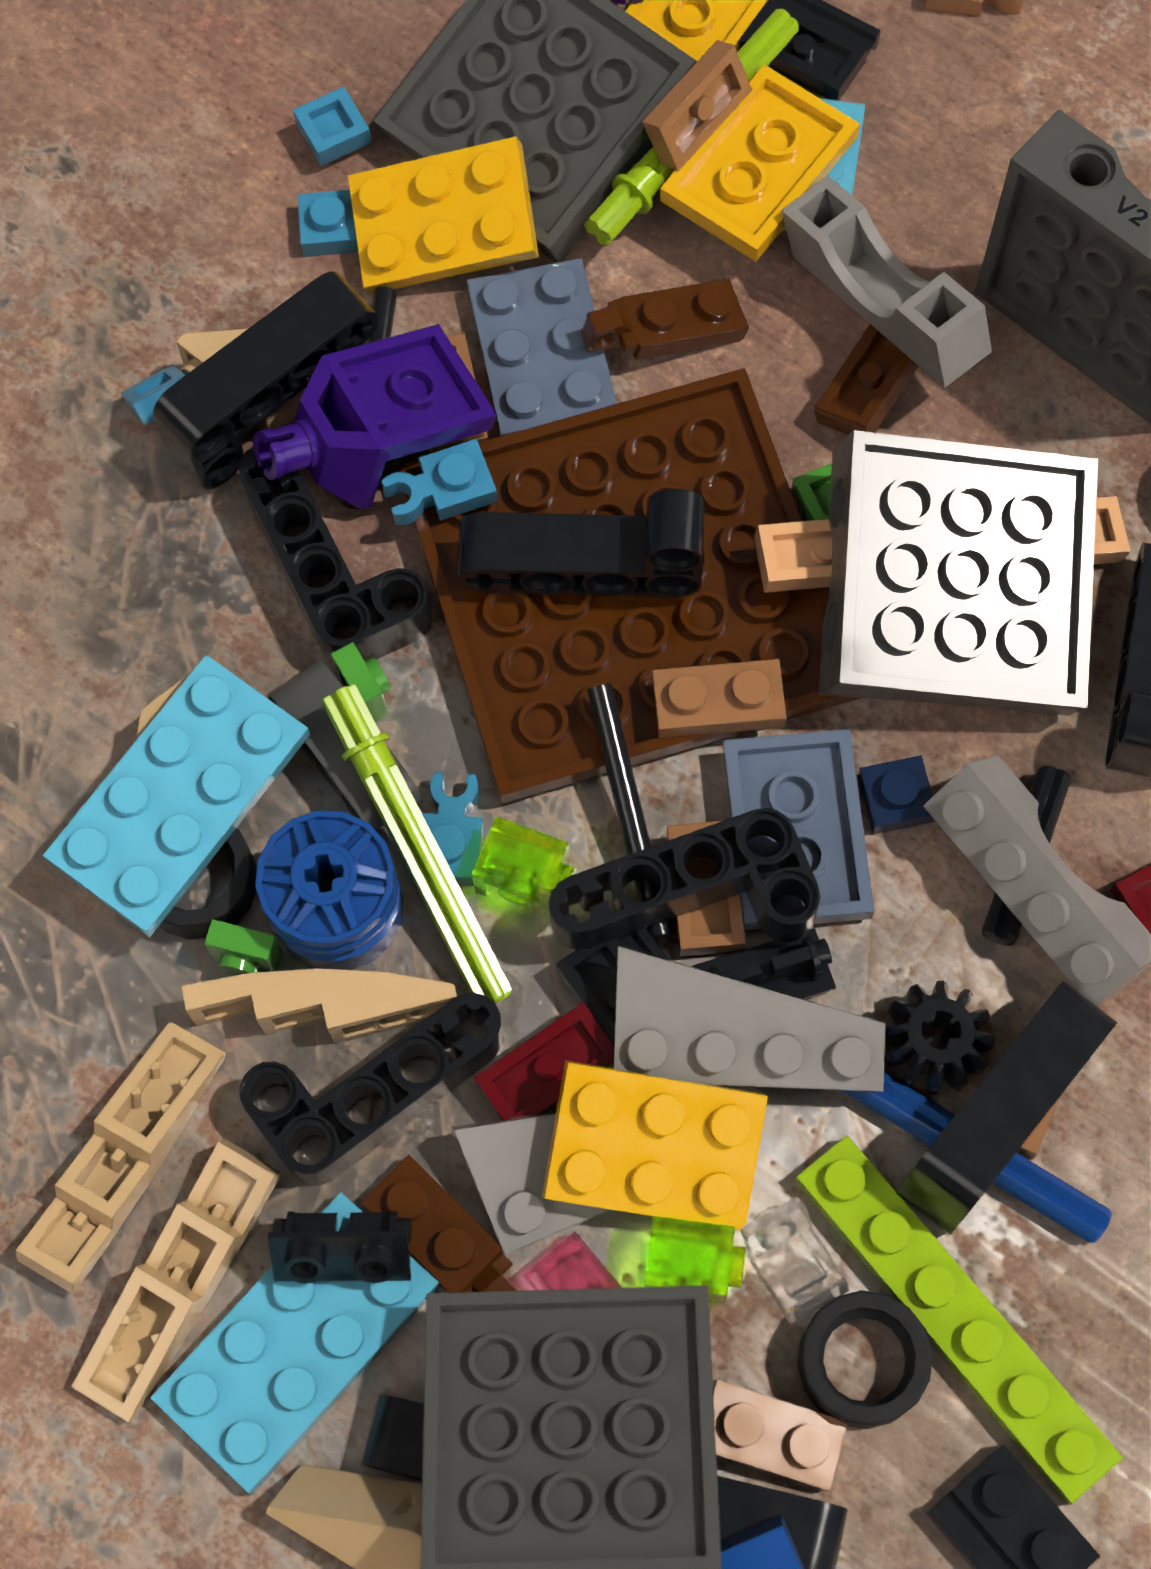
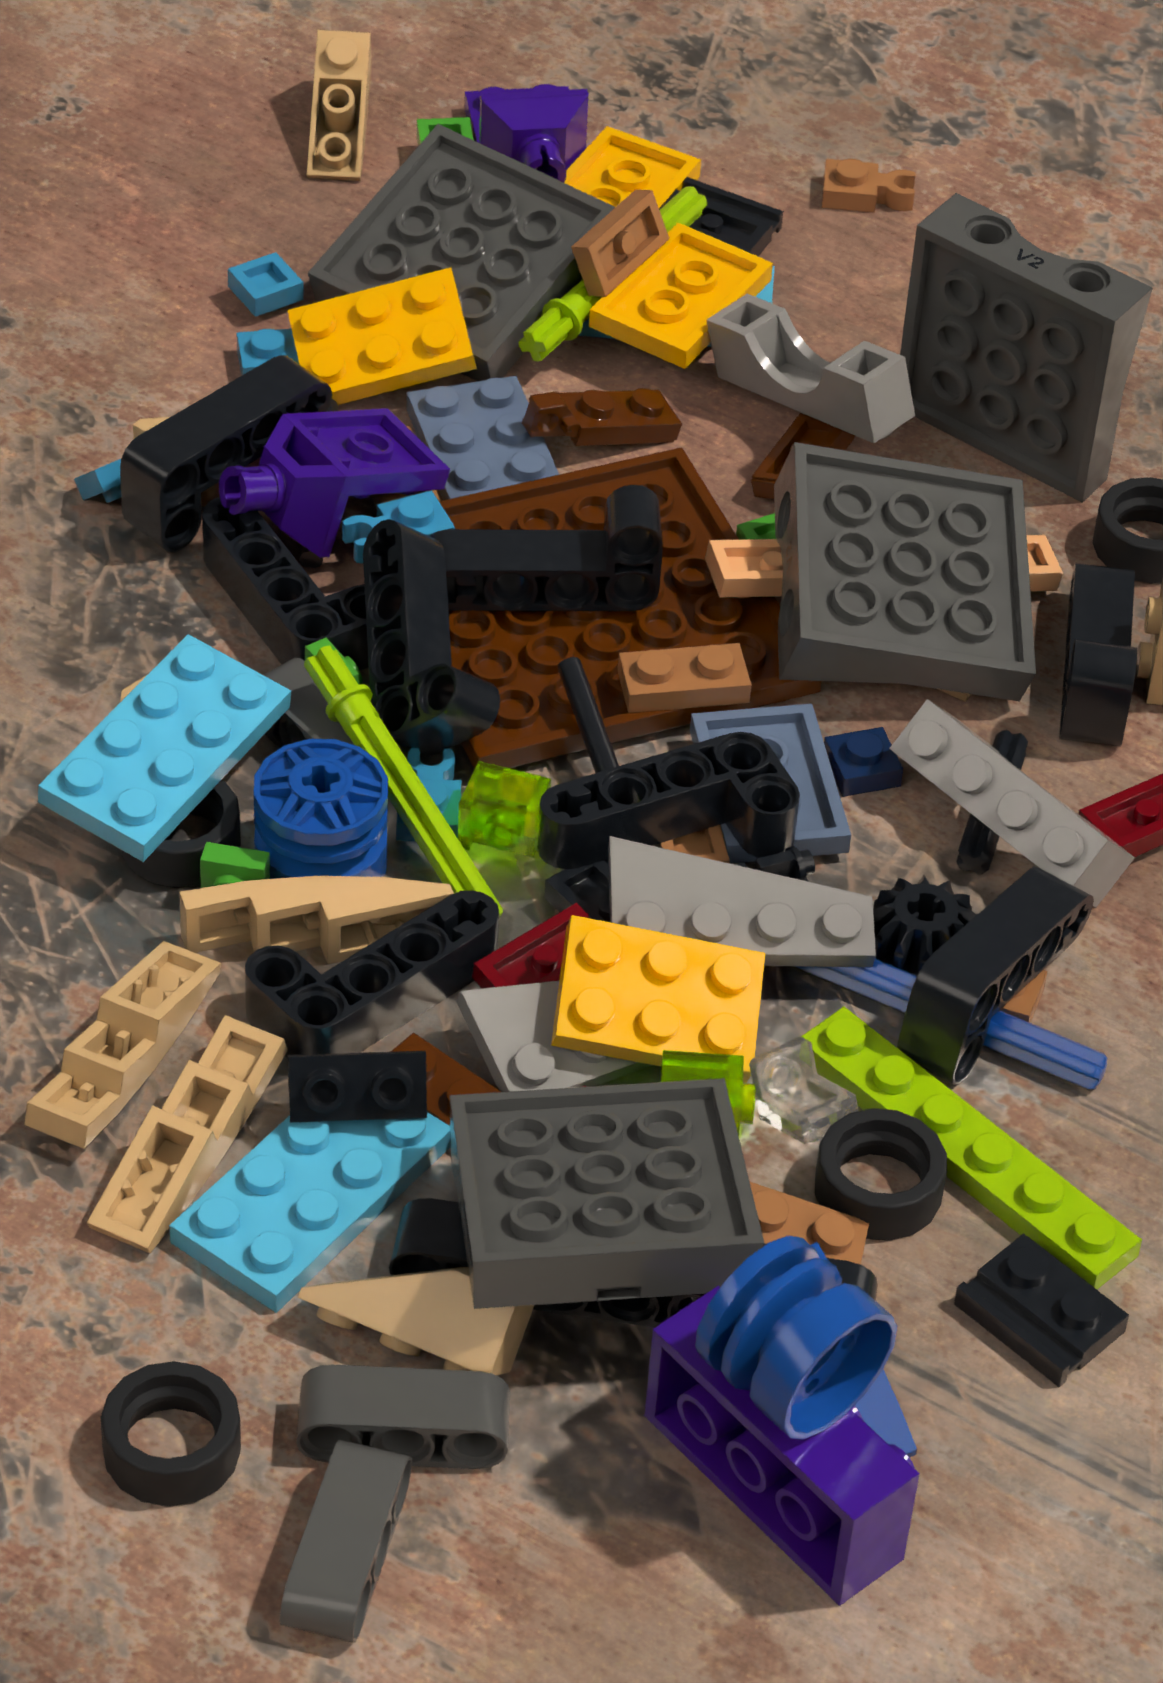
camera: 10 degrees left, 25 degrees down
none -> black beam [363,519,500,756]

